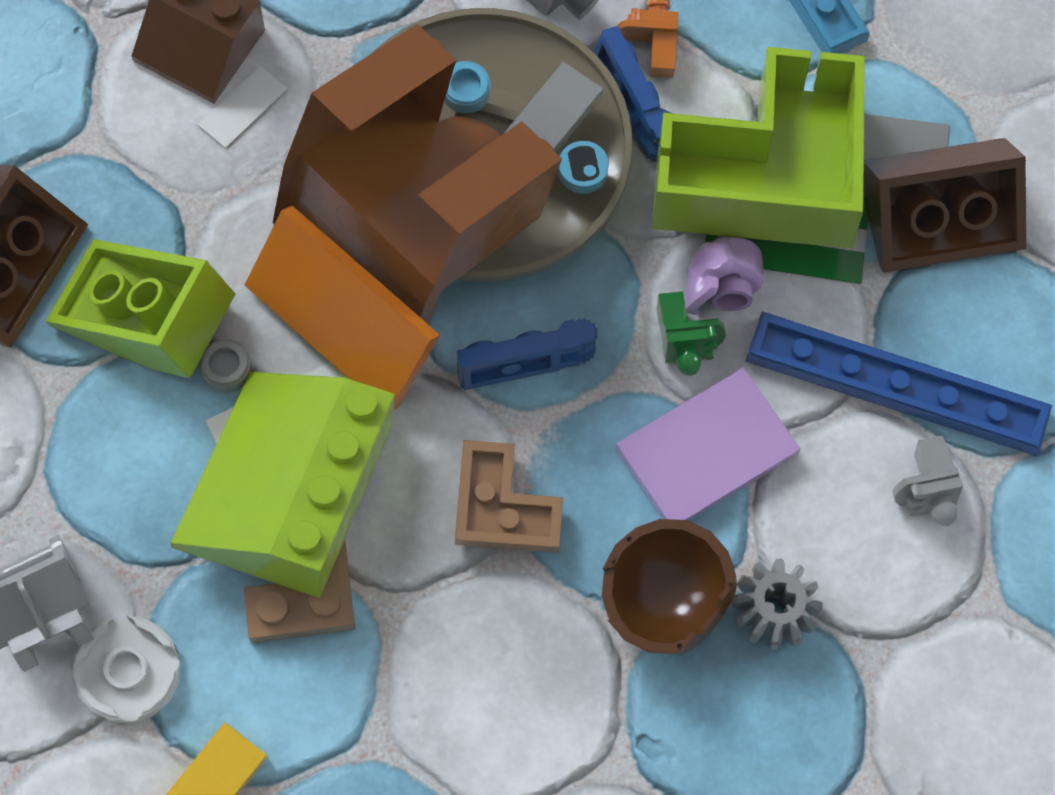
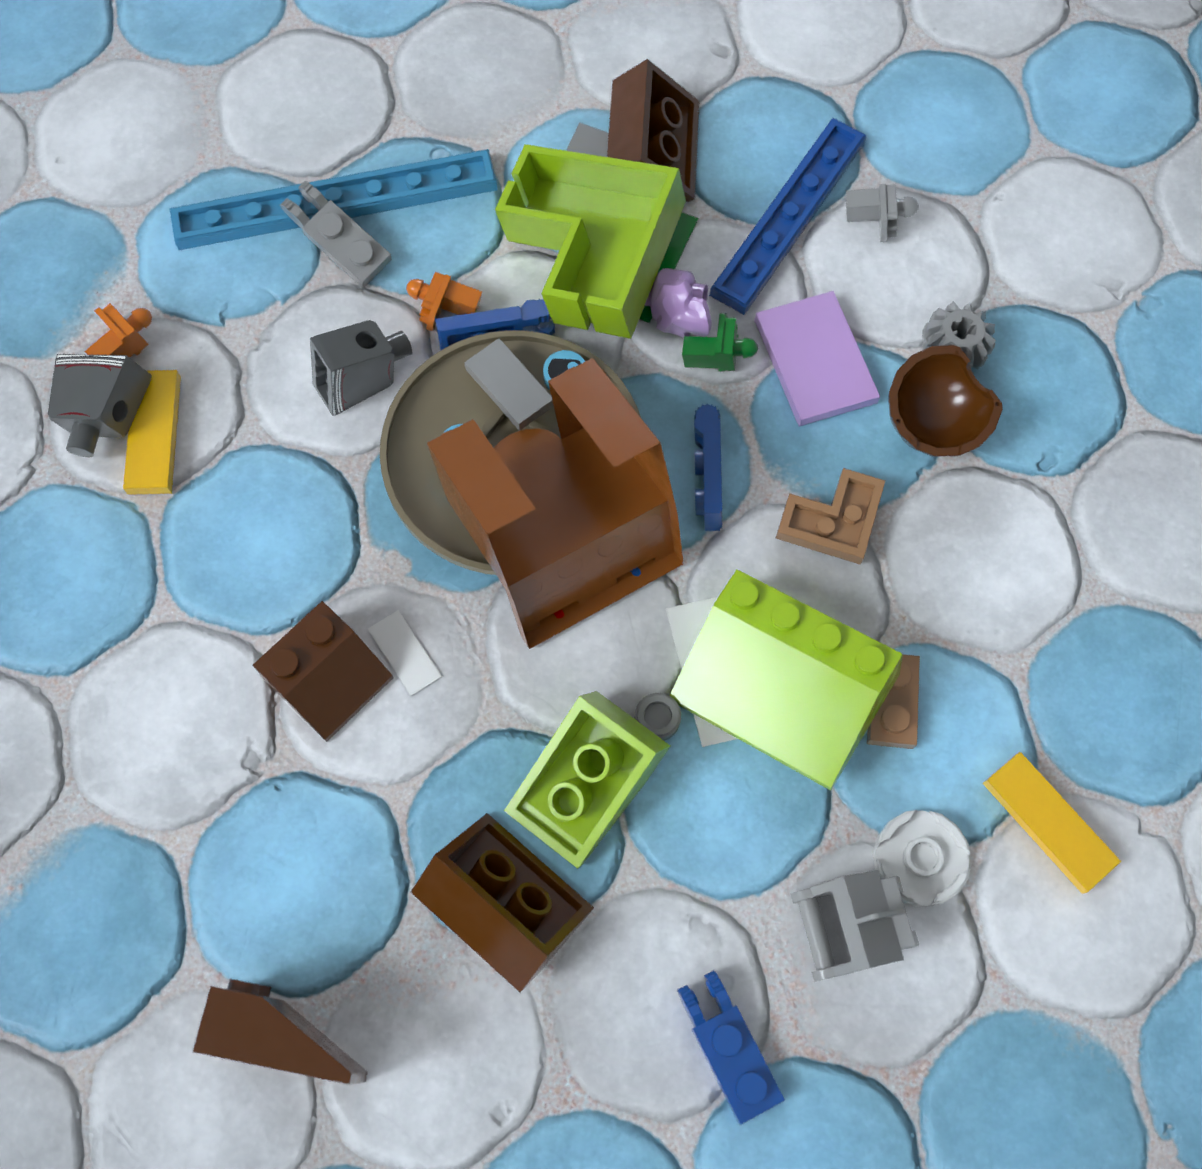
camera: 75 degrees left, 0 degrees up
orange tile [244,206,440,410] -> none

